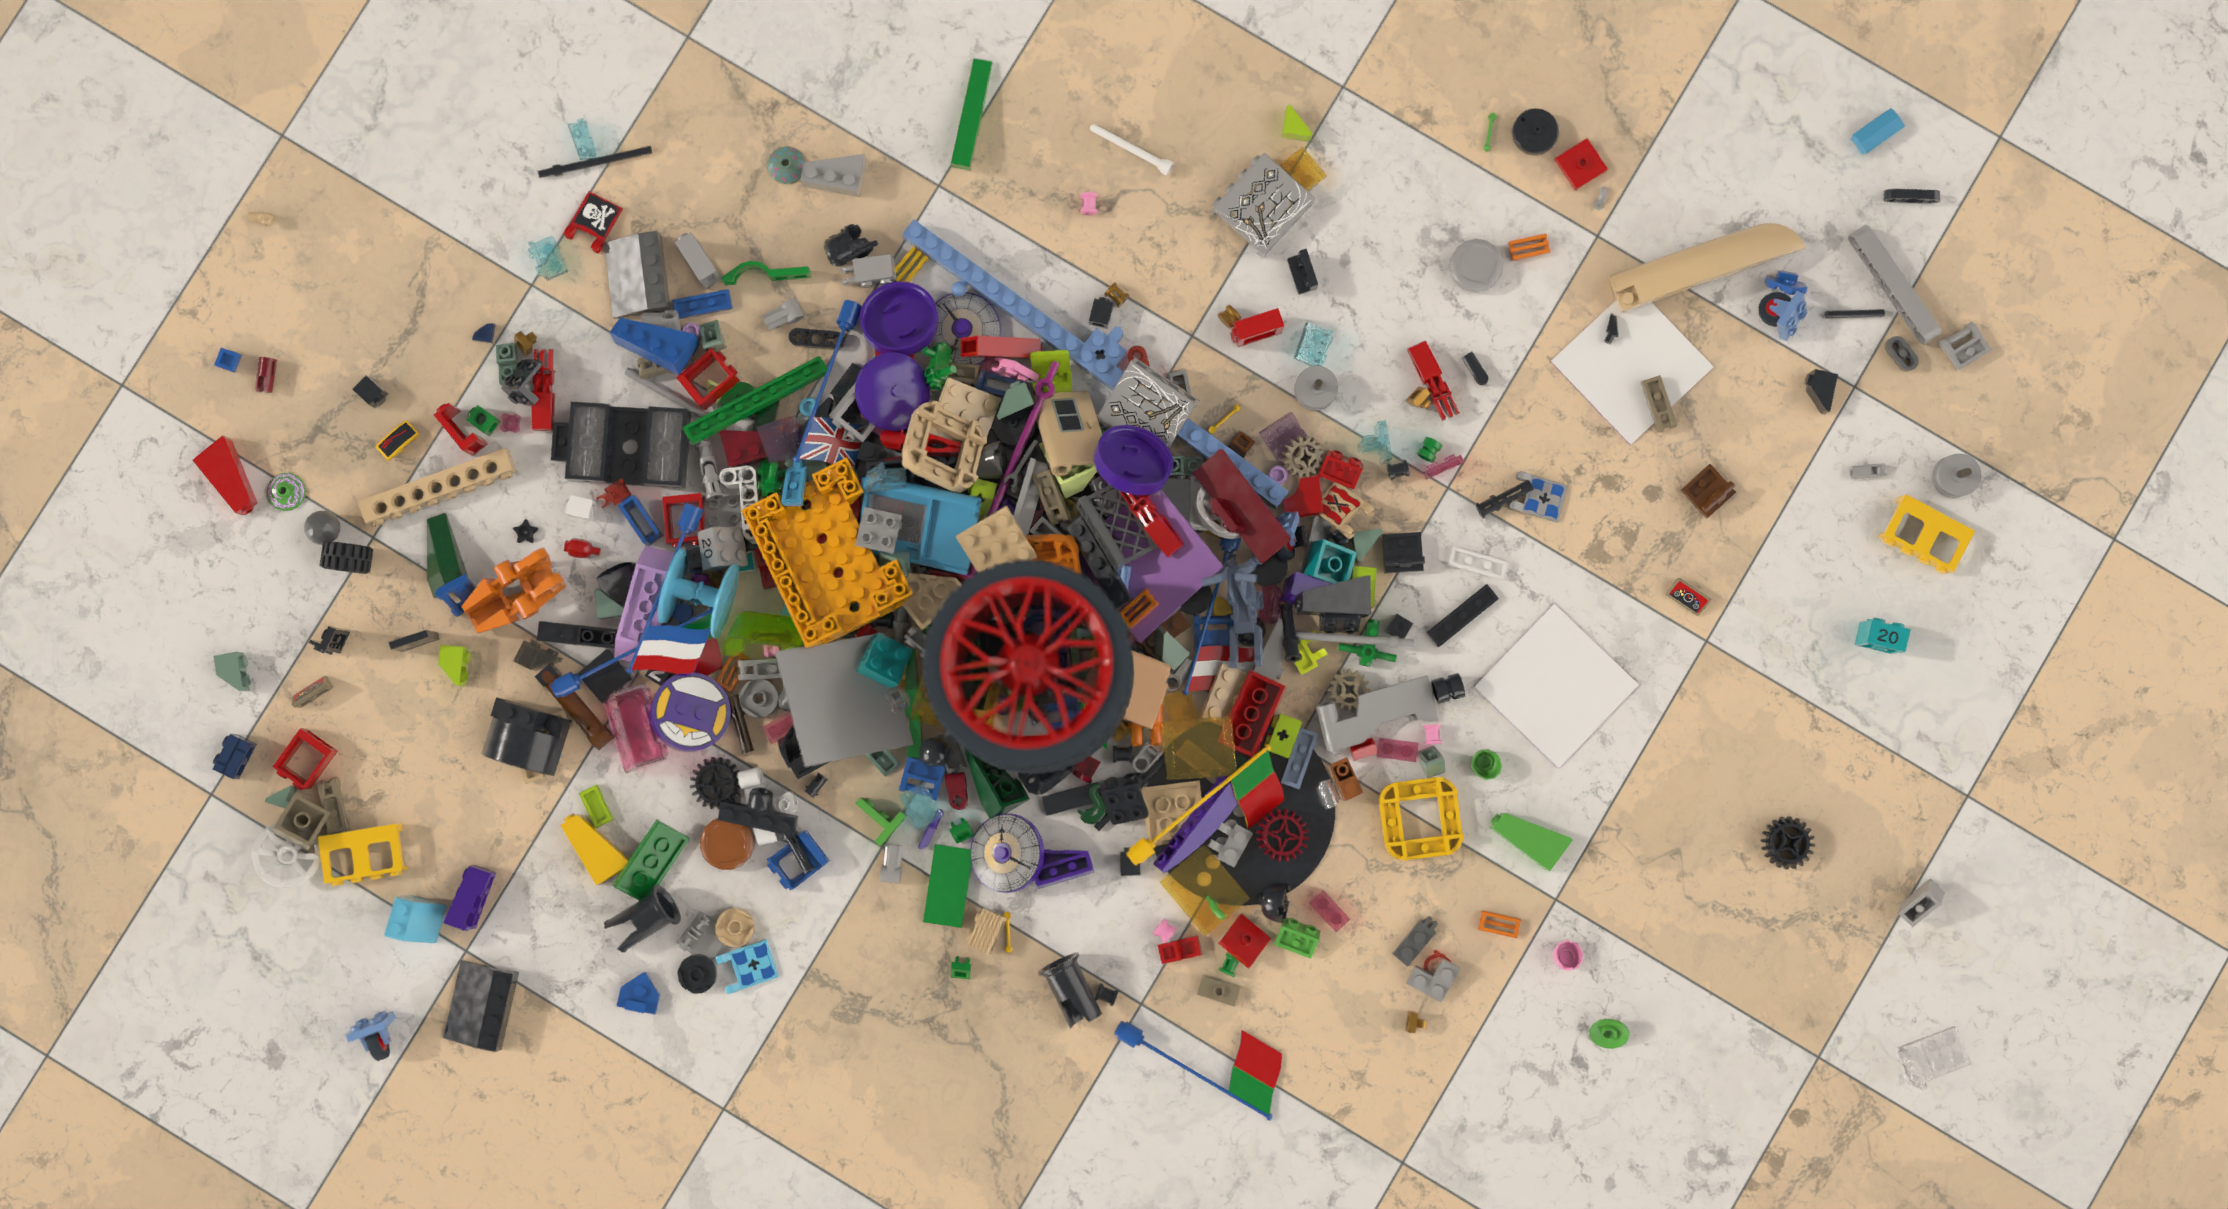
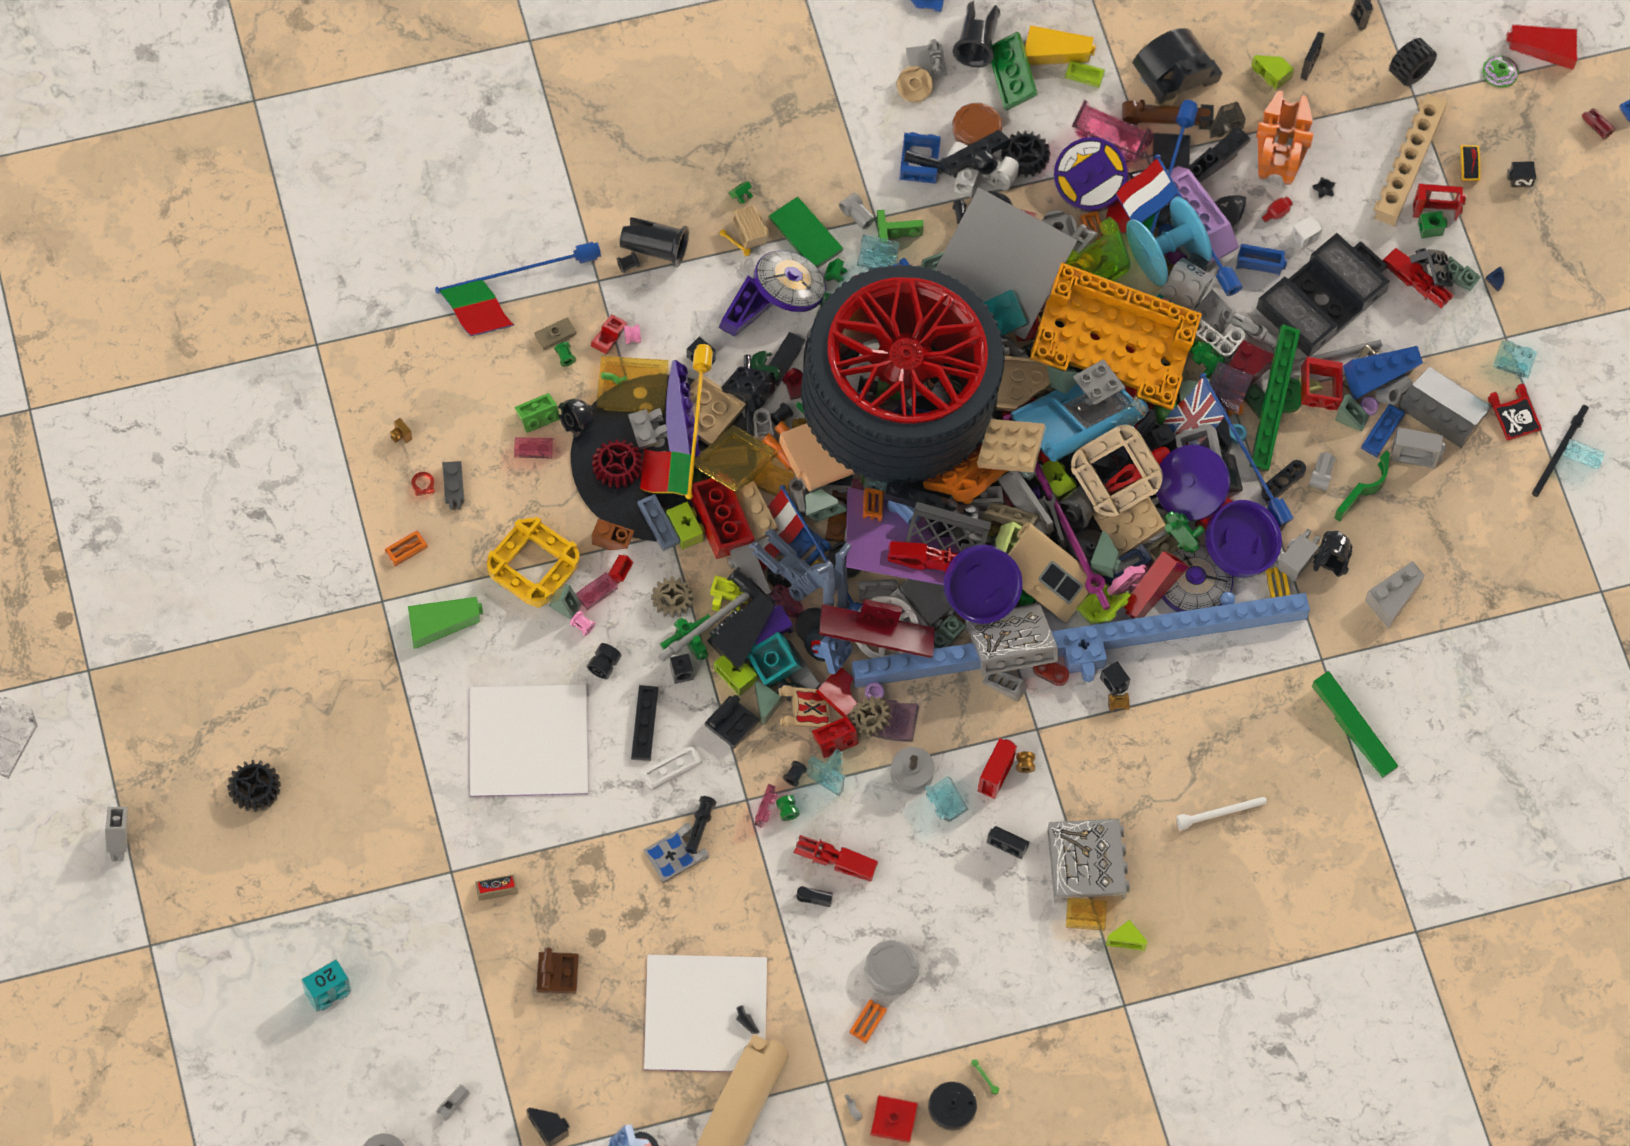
camera: 130 degrees right, 20 degrees down
dark grey piece [304,511,340,545] -> none
dark green wedge [427,513,468,598] -> none
blue plate [435,574,477,617] -> none
clear pink plate [500,413,521,433] -> none
pearl gold tile [514,331,537,357] -> none
sand green slope [594,588,624,620] -> none
clear red plate [596,479,632,509] -> none
red window [662,493,705,548] -> none
black tile [677,954,717,994] -> none
medium azure flag [716,940,778,994] -> none
dark brown pin [728,694,754,754] -> none
sand green dish [767,146,805,184] -> none
dark azure hinge [781,456,808,506] -> none
piece [918,809,944,849] -> none
bright pink bush [1080,192,1098,215] -> none
yellow hinge [1209,404,1241,434] -> none
red plate [1218,914,1271,969] -> none
reddish brown slope [1228,431,1255,458] -> none
black slope [1294,525,1308,548] -> none
light grey door [1315,675,1438,754] -> none
clear brick [1316,779,1340,810] -> none
pearl gold tile [1405,387,1432,409] -> none
light grey plate [1406,958,1460,1002] -> none
bright green hair [1471,749,1502,780] -> none
bright pink hair [1553,940,1583,971] -> none
bright green dish [1589,1019,1629,1049] -> none
dark tan plate [1641,375,1677,433] -> none
yellow window [1879,494,1975,574] -> none

